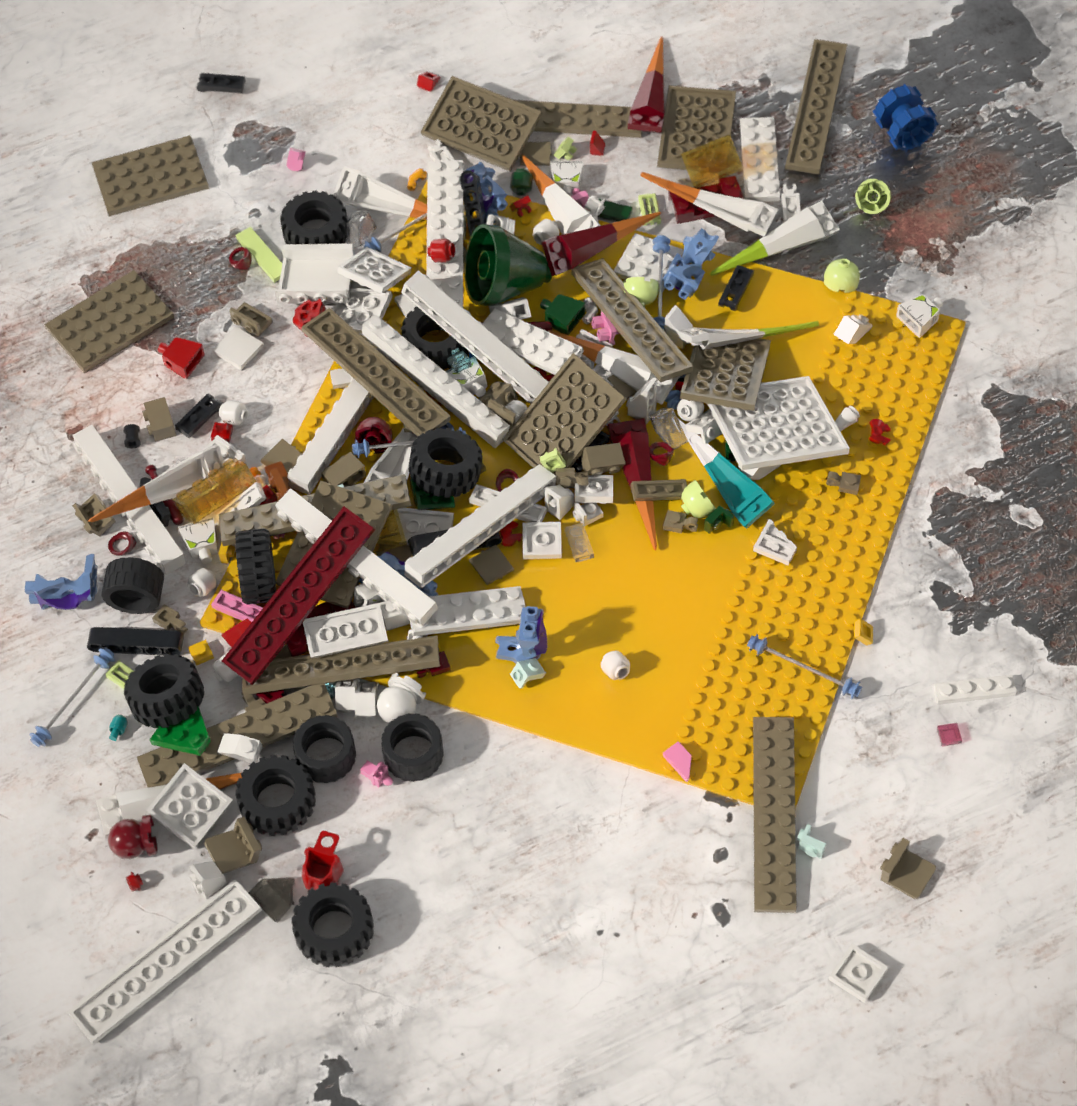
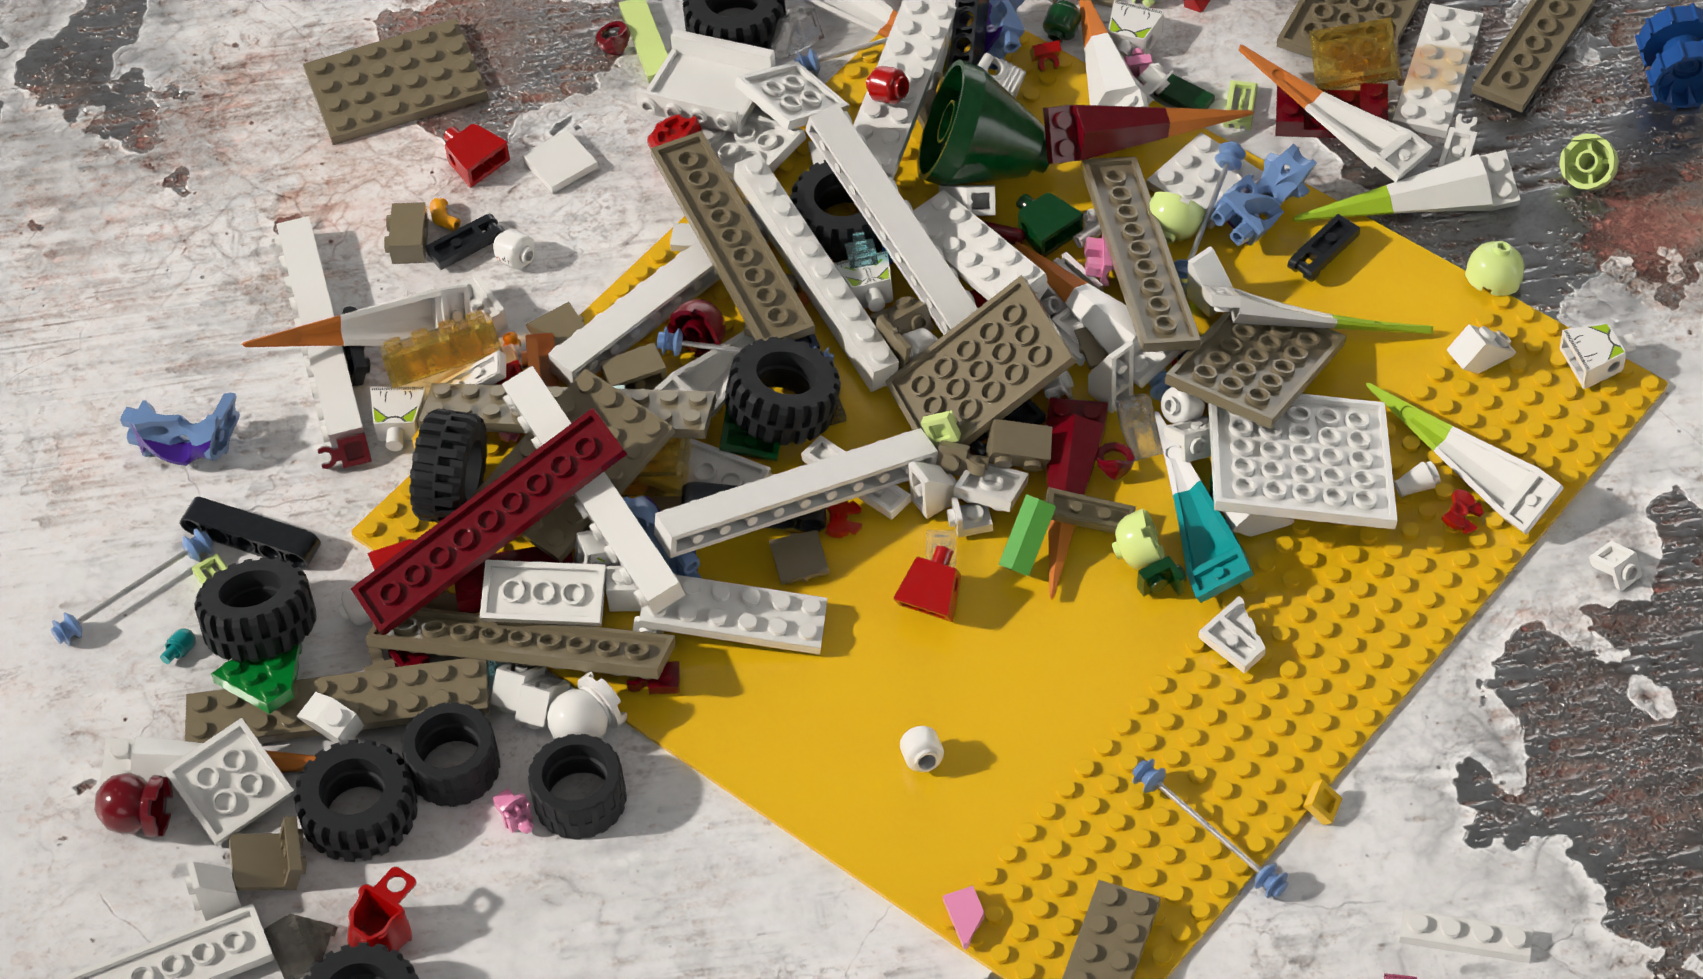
camera: 20 degrees right, 5 degrees down
dark tan bracket [72,493,116,536] -> none
black tyre [101,557,164,614] -> none
dark red piece [108,531,137,556] -> none
black bush [123,424,141,449] -> none
red plate [125,872,143,892] -> none
dark red piece [145,464,184,525] -> none
dark tan plate [152,604,188,634] -> none
white head [188,568,217,597] -> none
yellow plate [188,639,214,666] -> none
red tile [211,422,233,443] -> none
bright pink tile [211,590,263,622] -> none
dark tan bracket [229,302,273,336] -> none
medium blue hips [495,606,548,664] -> none
dark red piece [496,468,519,492] -> none
light aqua bracket [510,658,546,688] -> none
white plate [523,522,562,559] -> none
white head [533,219,559,245] -> none
dark tan plate [663,510,698,533] -> none
dark tan plate [826,471,861,495] -> none
none -> dark red plate [317,432,372,469]
none -> light orange arm [429,197,461,231]
none -> red torso [893,545,961,622]
none -> bright green piece [998,494,1056,576]
none -> white plate [1366,383,1564,535]
none -> white bracket [1589,541,1642,591]

